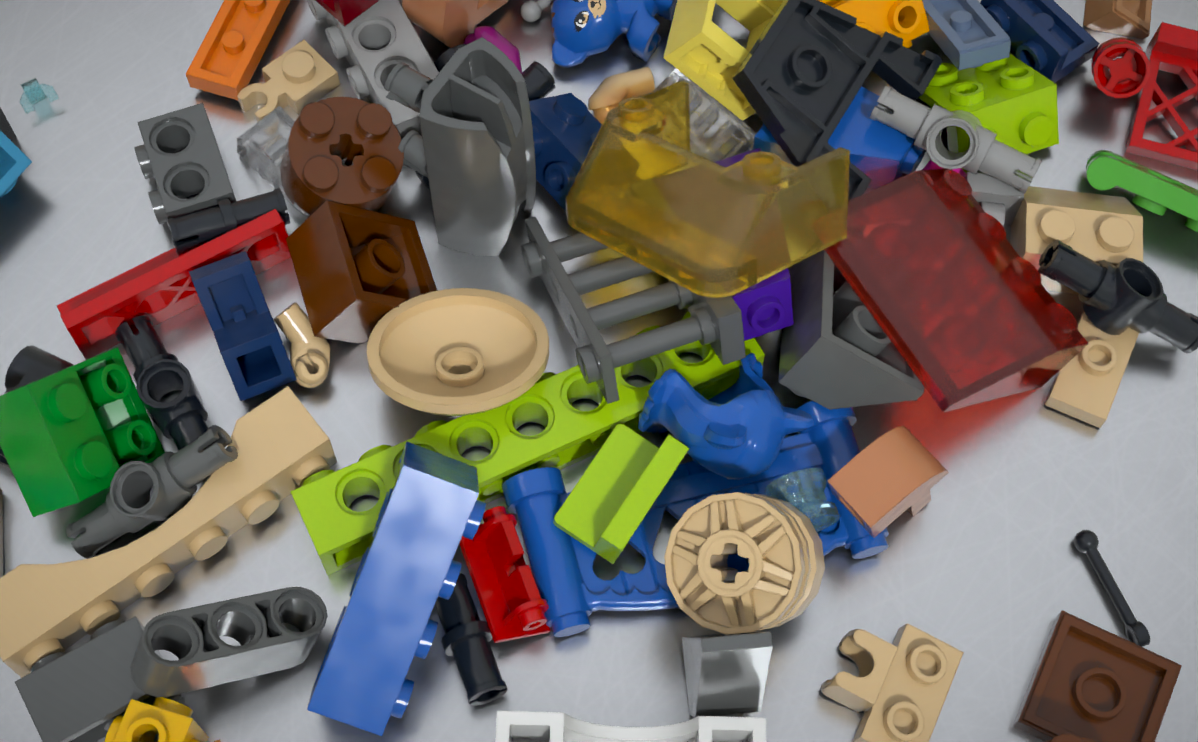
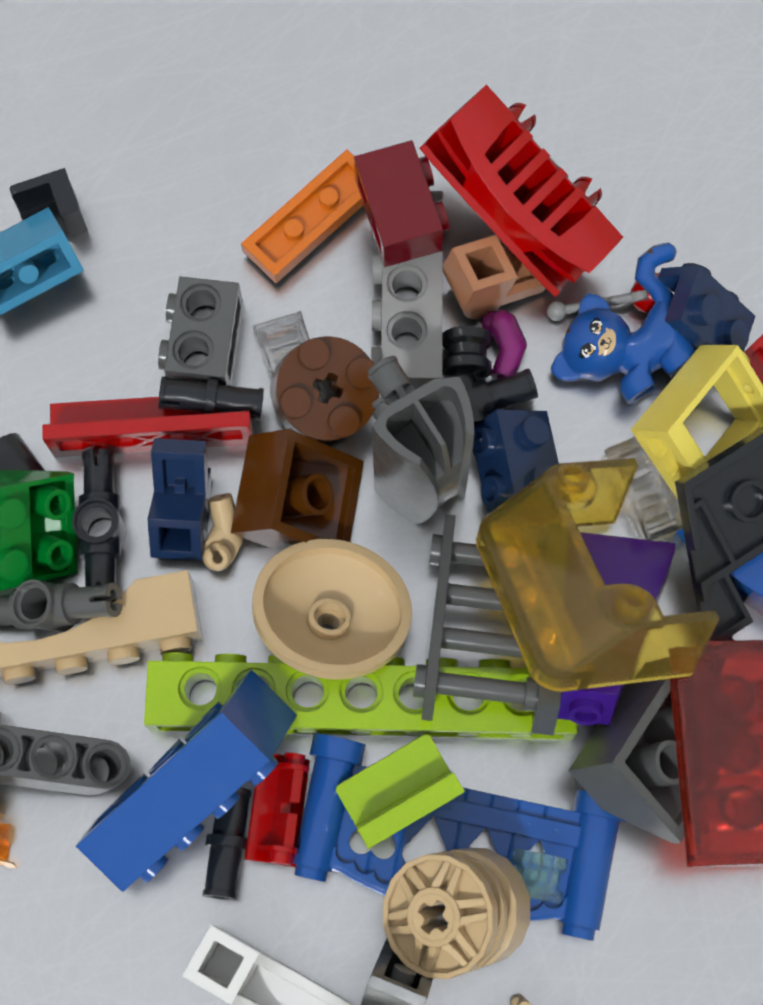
camera: 30 degrees right, 10 degrees up
clear light blue piece [19,78,59,114] -> none
tan plate [237,40,340,130] -> none
tan arm [588,66,655,127] -> none
blue hair [638,353,814,480] -> none
nougat brick [827,426,949,538] -> none

